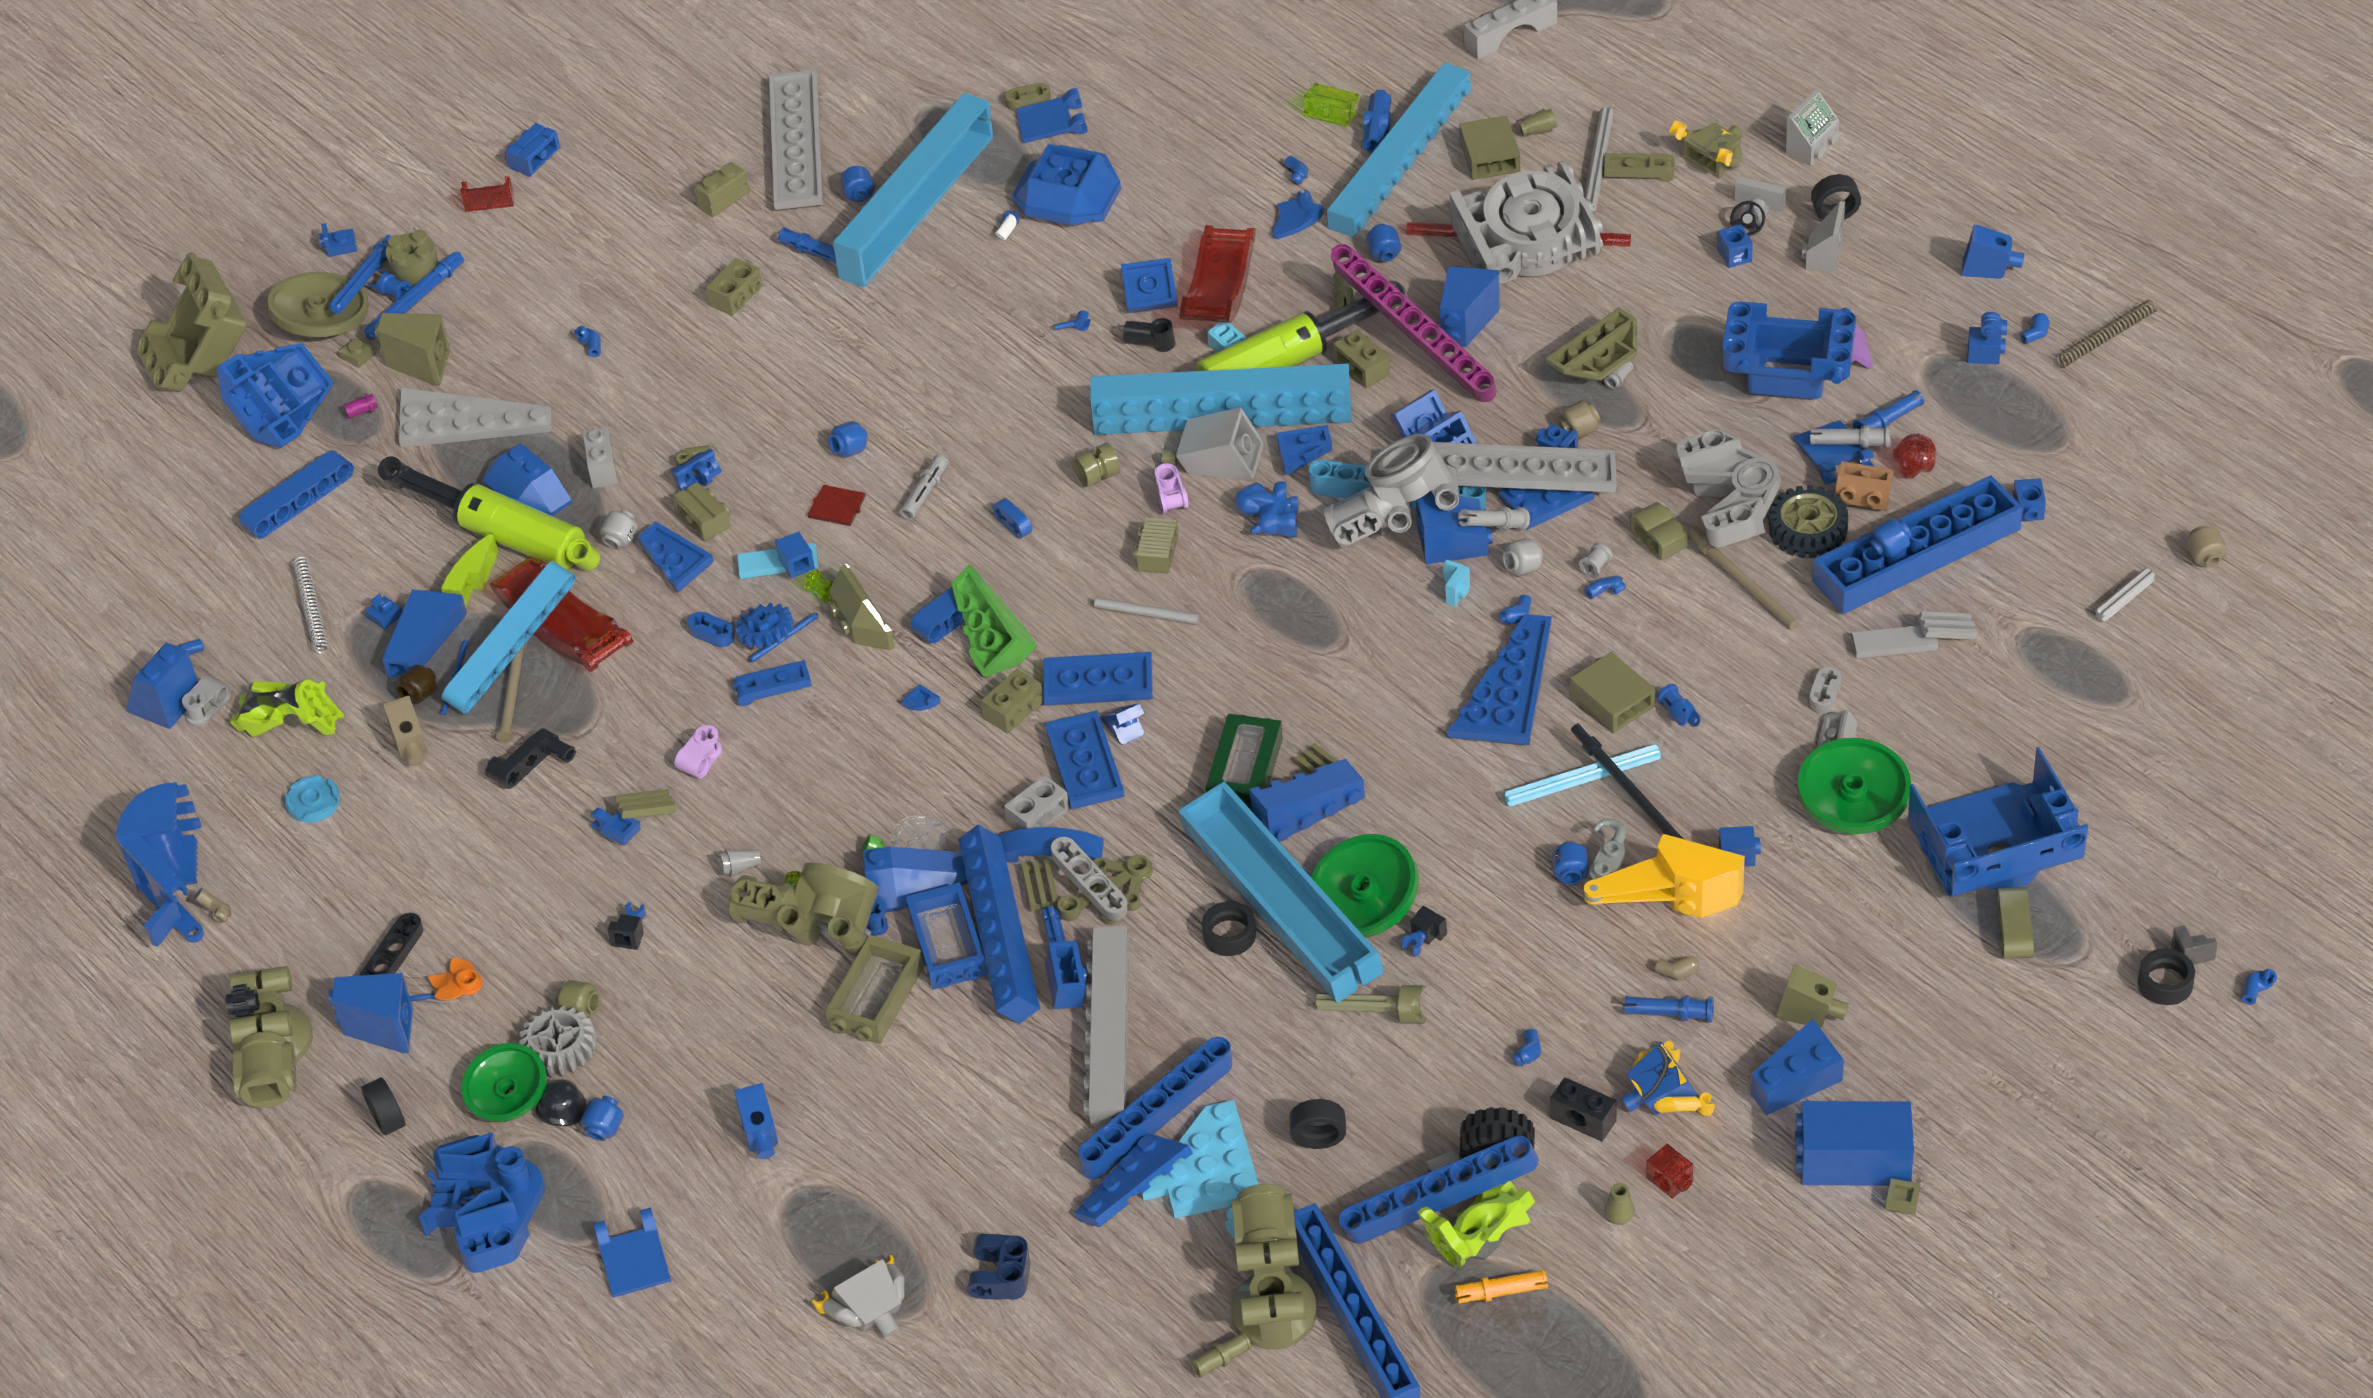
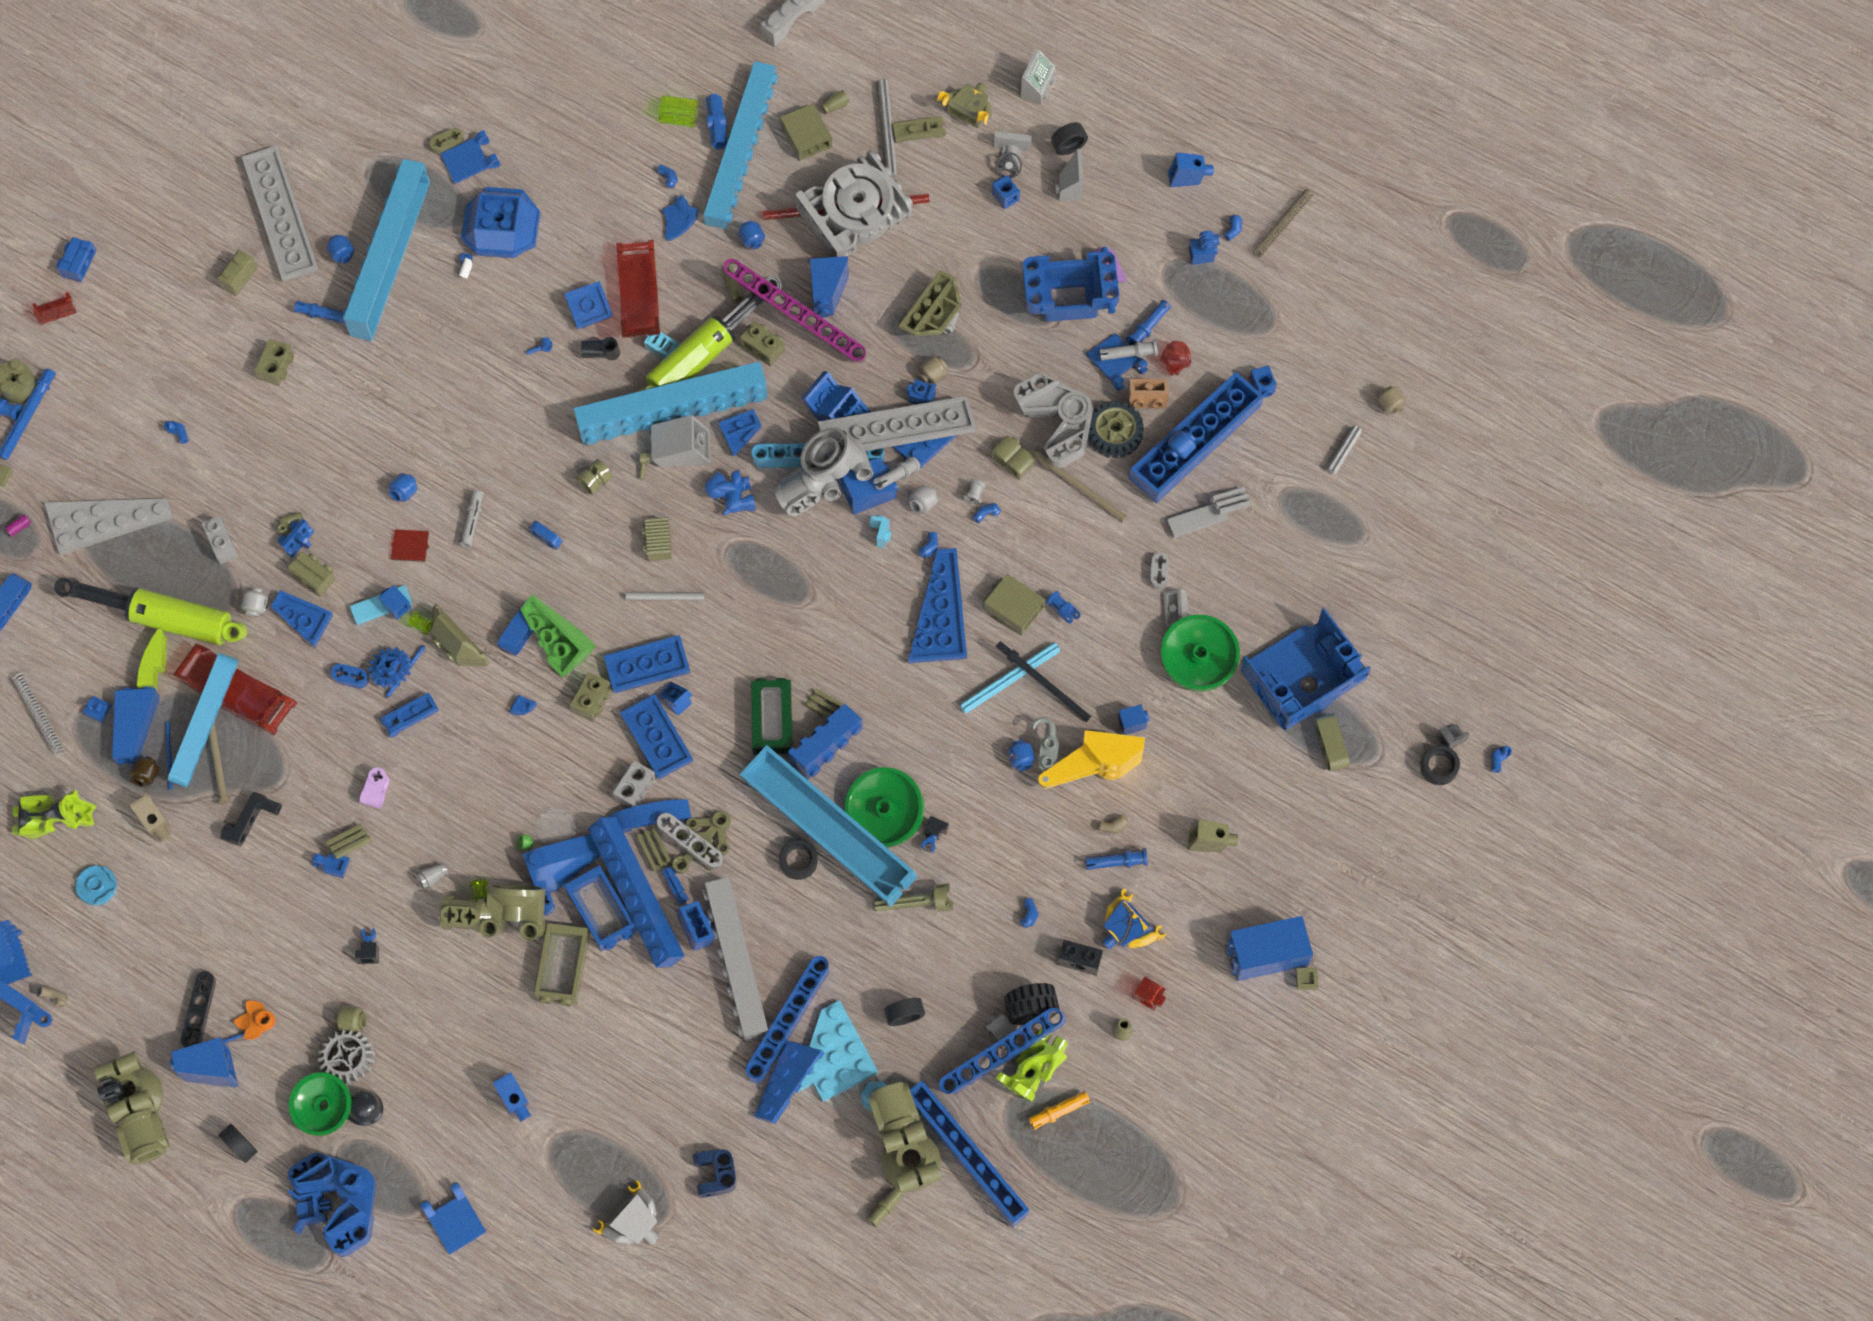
camera: 20 degrees left, 20 degrees up
olive slope [375,313,450,386] -> none
blue wedge [483,443,572,516] -> none
blue head [581,1096,624,1141] -> none
lavender piece [1155,463,1189,514] -> none
blue wedge [1751,1019,1844,1115] -> none

